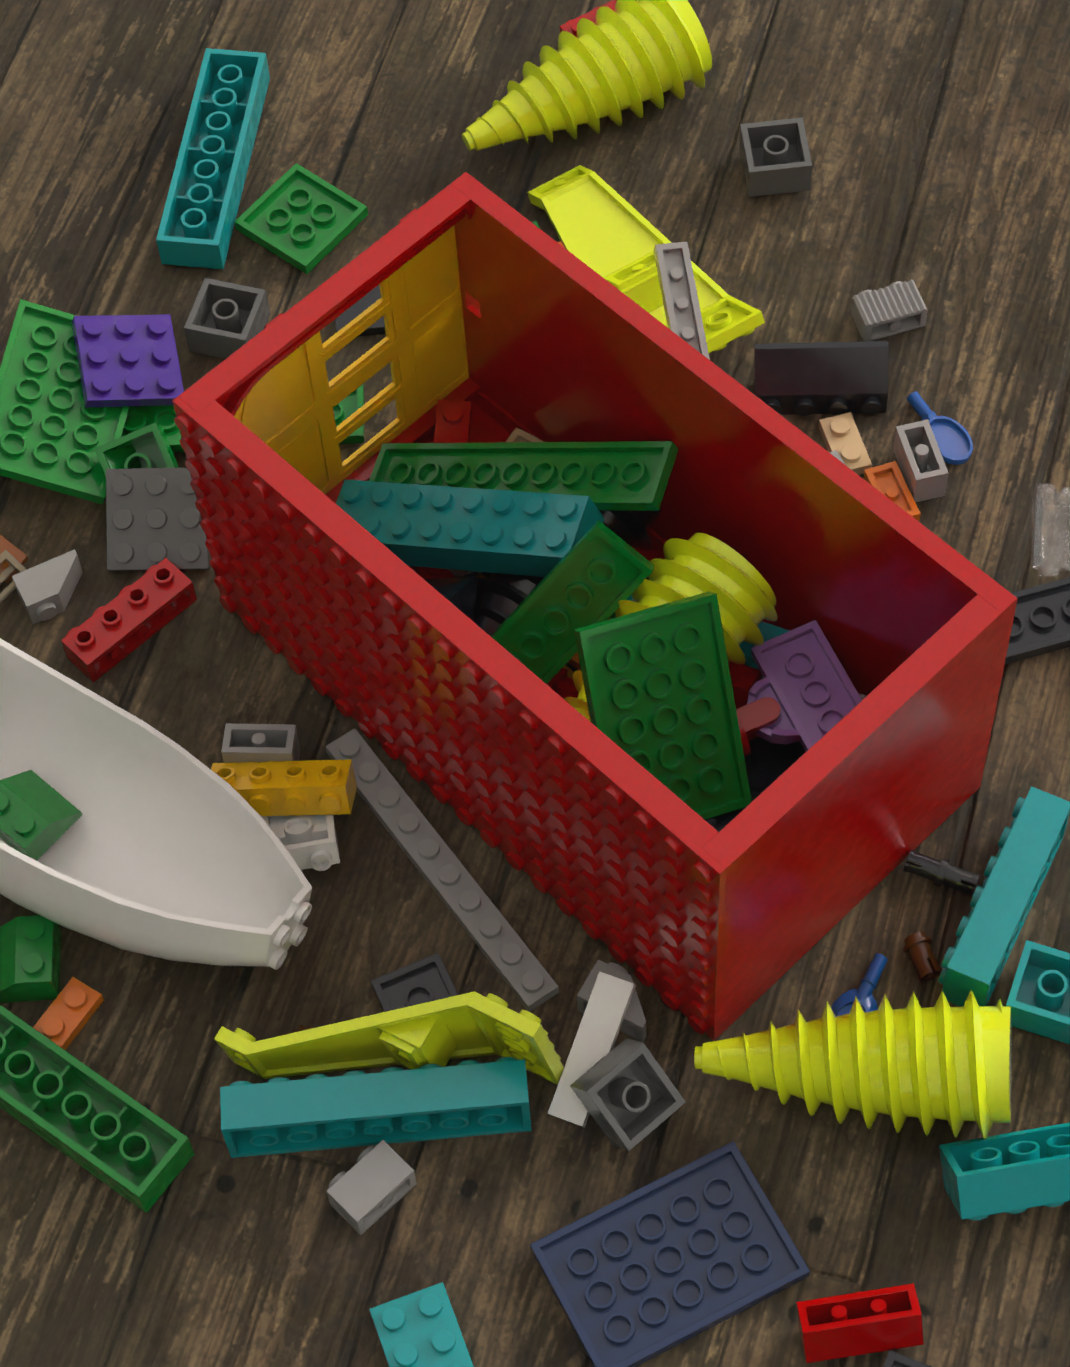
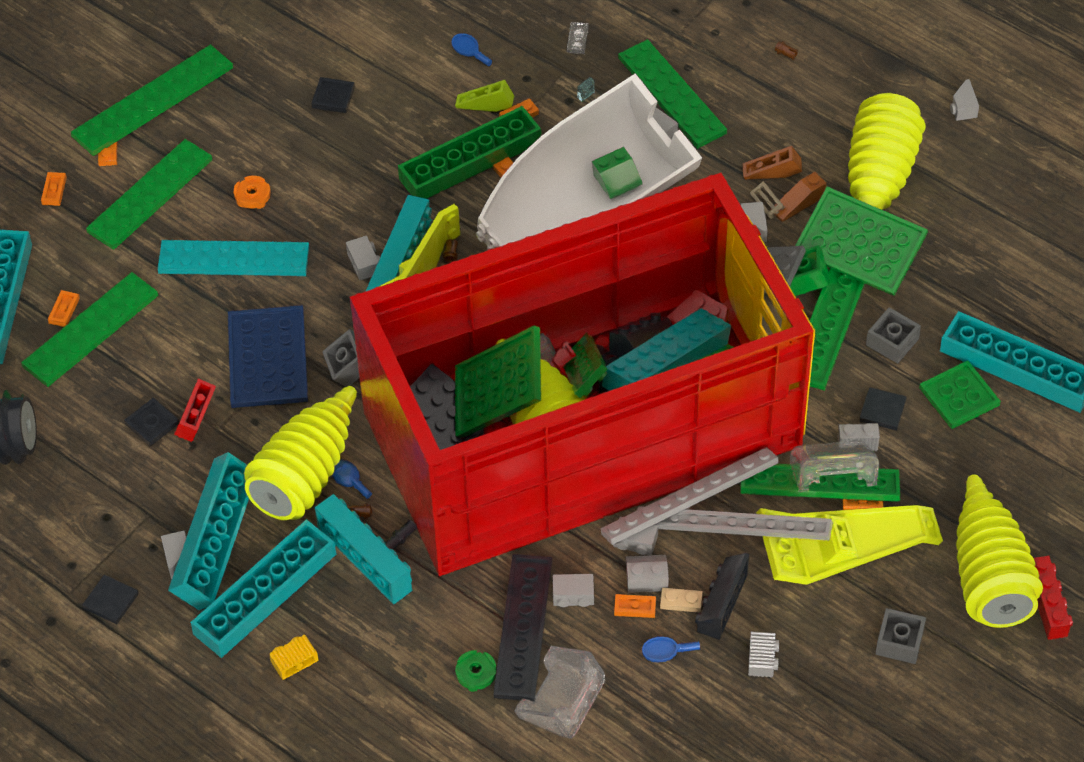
camera: 110 degrees right, 5 degrees down
dark purple plate [72,314,184,407] -> none
light grey brick [893,419,949,502] -> none

